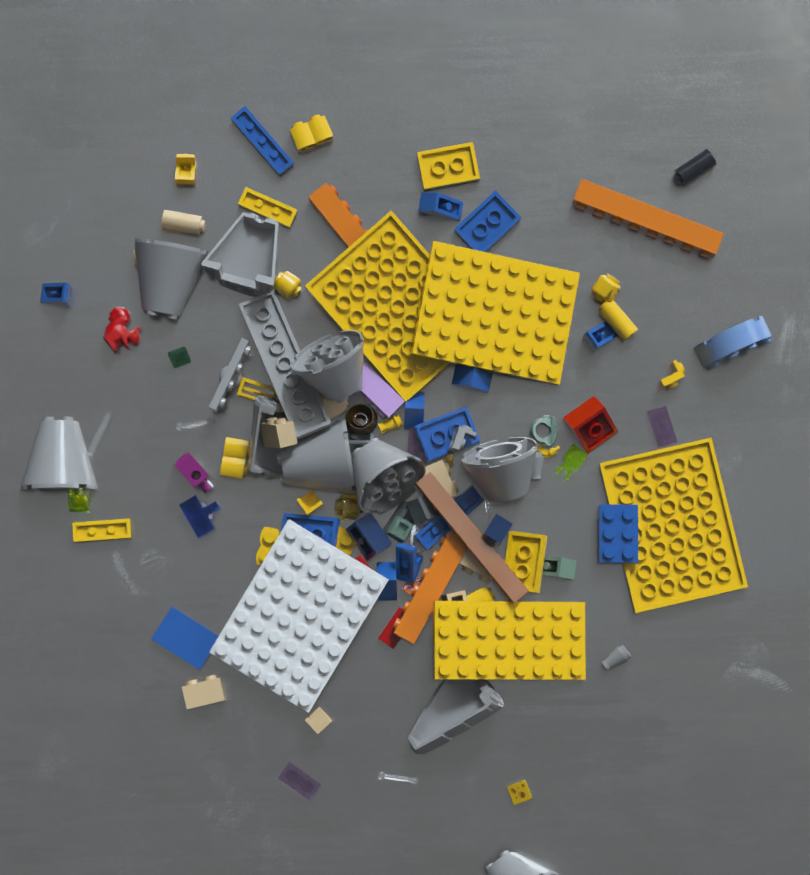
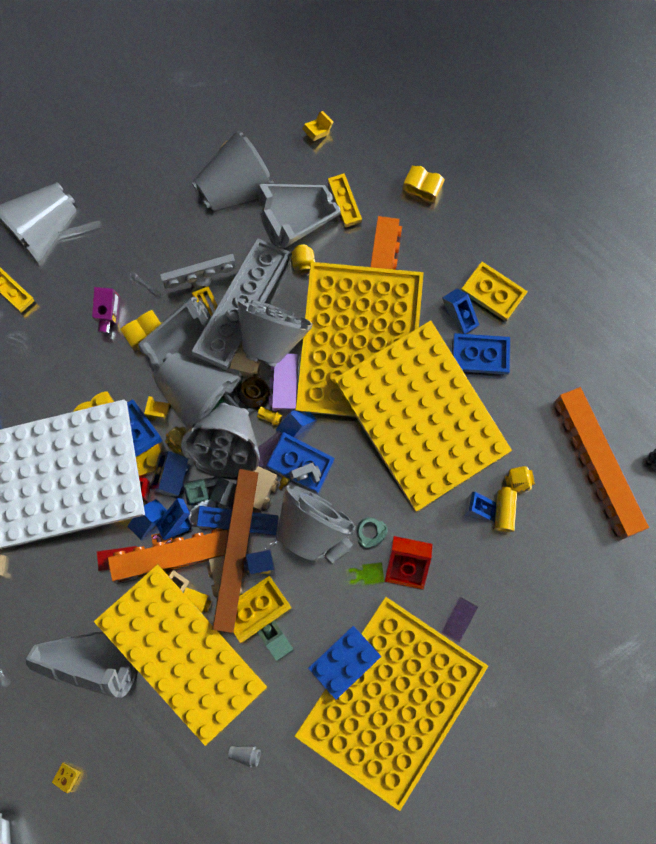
camera: 45 degrees right, 10 degrees down
blue slope [40,282,72,306] -> none
clear neon green plate [67,488,89,512] -> none
red animal [103,307,141,354] -> none
tan brick [161,210,205,235] -> none
clear green slope [167,347,191,368] -> none
clear blue hinge [179,495,220,538] -> none
blue plate [231,106,294,176] -> none
tan brick [260,417,298,448] -> none
blue slope [451,365,493,393] -> none
yellow piece [537,444,560,458] -> none
yellow bracket [659,360,685,390] -> none
medium blue brick [694,316,772,369] -> none

